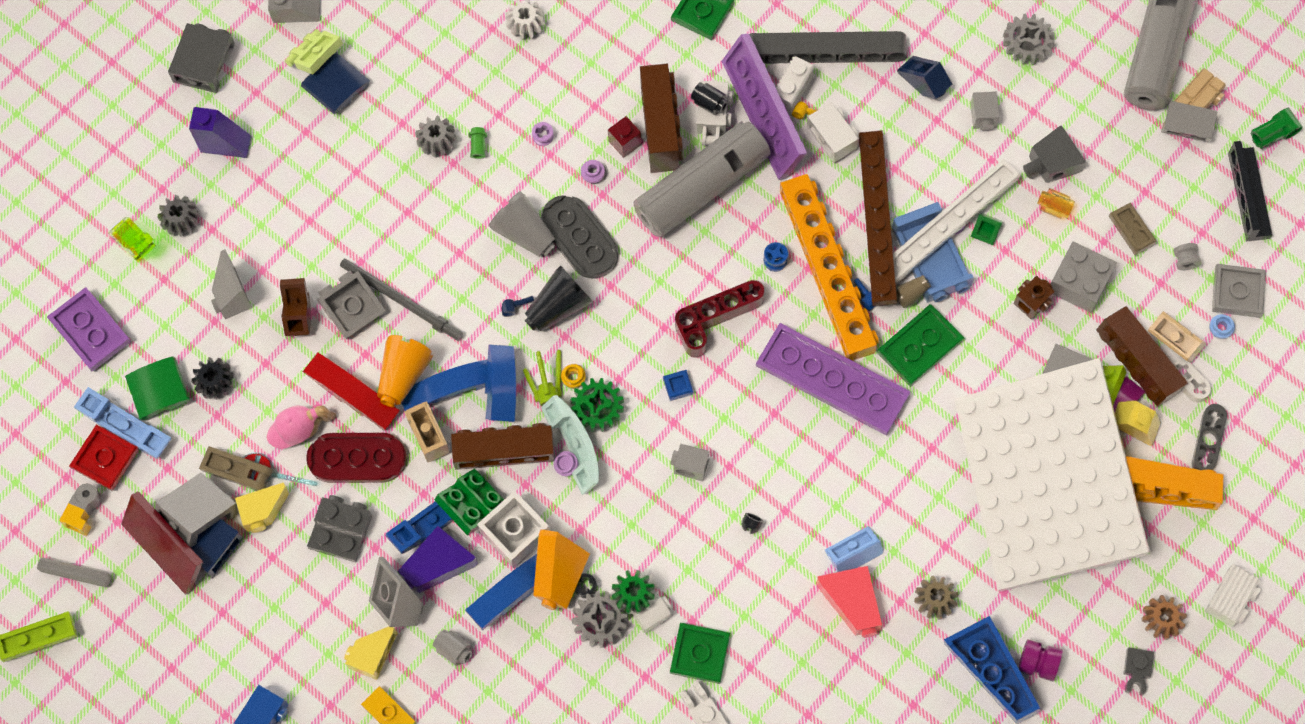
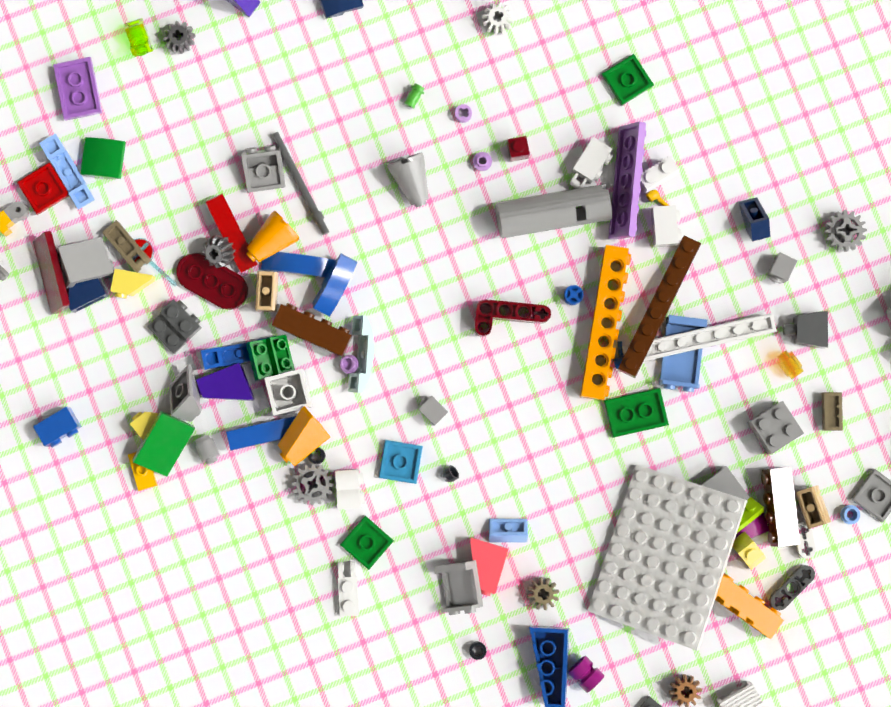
camera: 25 degrees right, 15 degrees up
black gear [191,357,235,399] -> none
light grey slope [211,249,252,319] -> none
bright pink hair [267,405,336,449] -> none
reddish brown brick [280,278,311,336] -> none
light grey gear [415,115,456,157] -> none
dark blue hand [501,296,534,317] -> none
lime plant [523,350,562,406] -> none
black cone [524,266,593,331] -> none
dark grey tile [541,195,618,279] -> none
yellow plate [561,364,586,388] -> none
green gear [570,378,624,432] -> none
green gear [612,570,655,614] -> none
reddish brown brick [639,63,683,173] -> none
blue tile [663,370,693,401] -> none
black brick [691,82,728,115] -> none
dark grey beam [749,31,907,64] -> none
medium lavender plate [756,323,911,436] -> none
dark tan cone [896,275,932,308] -> none
green slope [970,213,1003,245] -> none
reddish brown brick [1013,275,1055,320] -> none
light grey wheel [1173,243,1202,270] -> none
none -> tile [132,411,195,477]
none -> flat silver gear [202,234,236,268]
none -> dark azure tile [379,440,423,484]
none -> light grey panel [433,560,483,615]
none -> black bush [469,642,487,660]

